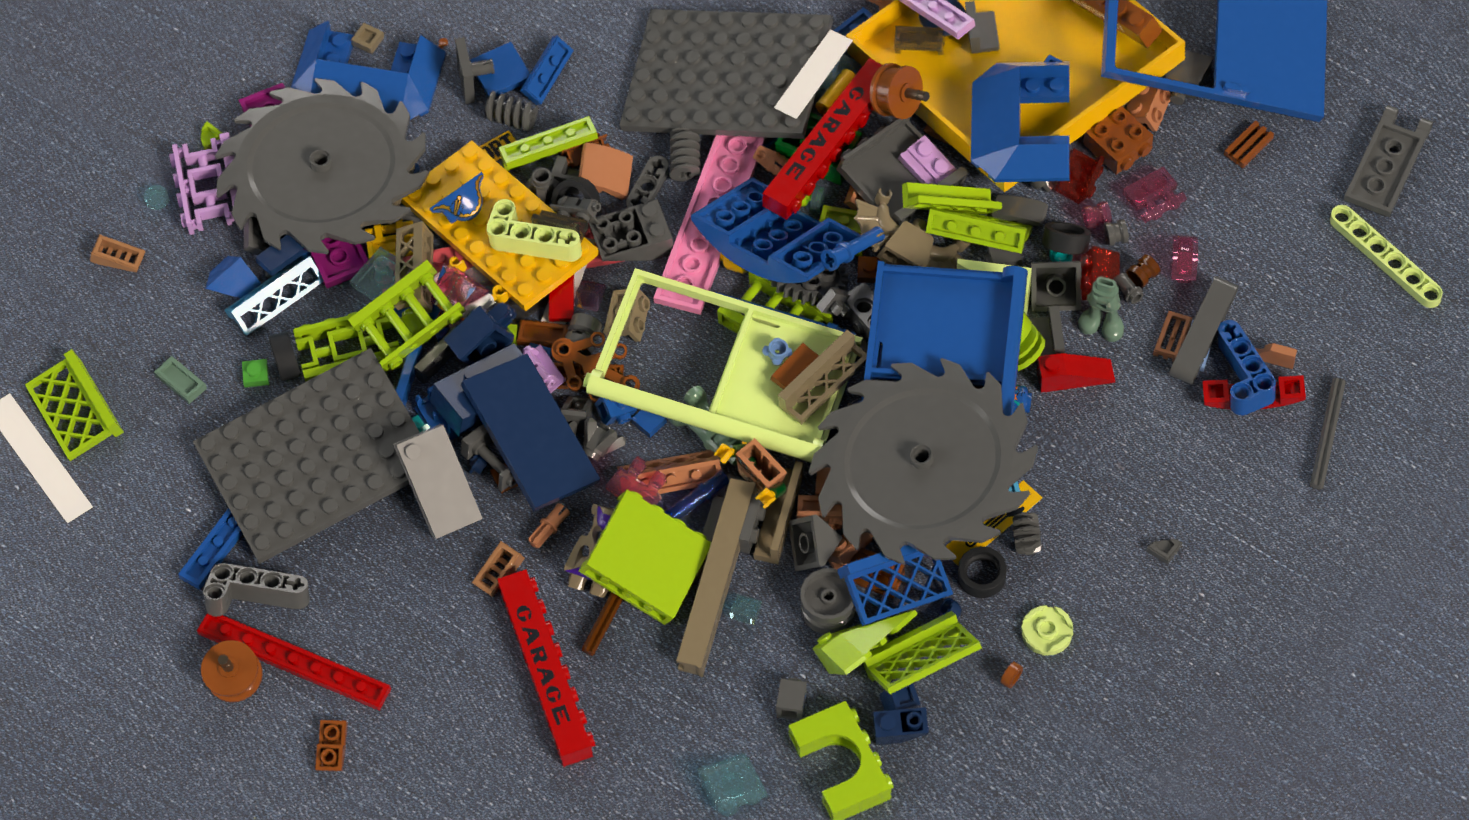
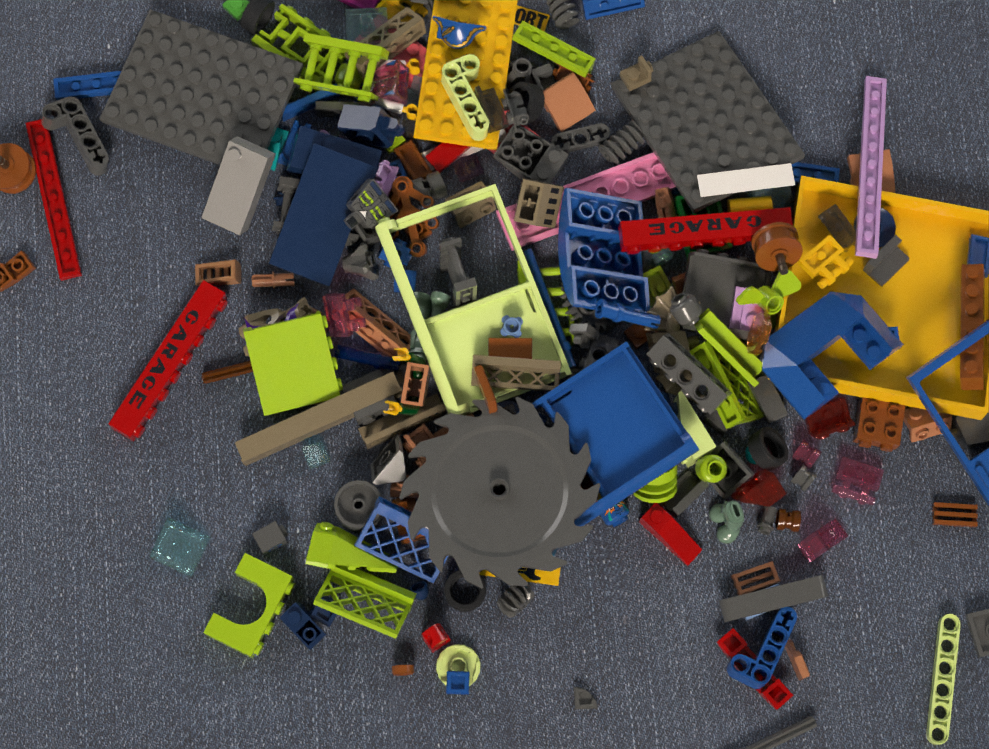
camera: 40 degrees right, 15 degrees up
none -> torso [343,179,398,230]
none -> red leg [421,623,451,653]
none -> dark grey fence [439,237,477,309]
none -> blue tile [446,671,469,695]
none -> dark orange tile [474,365,498,414]
none -> dark tan slope [513,178,564,228]
none -> dark tan bracket [620,55,653,92]
none -> dark grey brick [647,333,732,414]
none -> dark grey head [670,292,702,326]
none -> lime head [695,454,727,483]
none -> lime piece [736,269,801,334]
none -> clear orange tile [747,312,772,356]
none -> yellow plate [797,235,854,289]

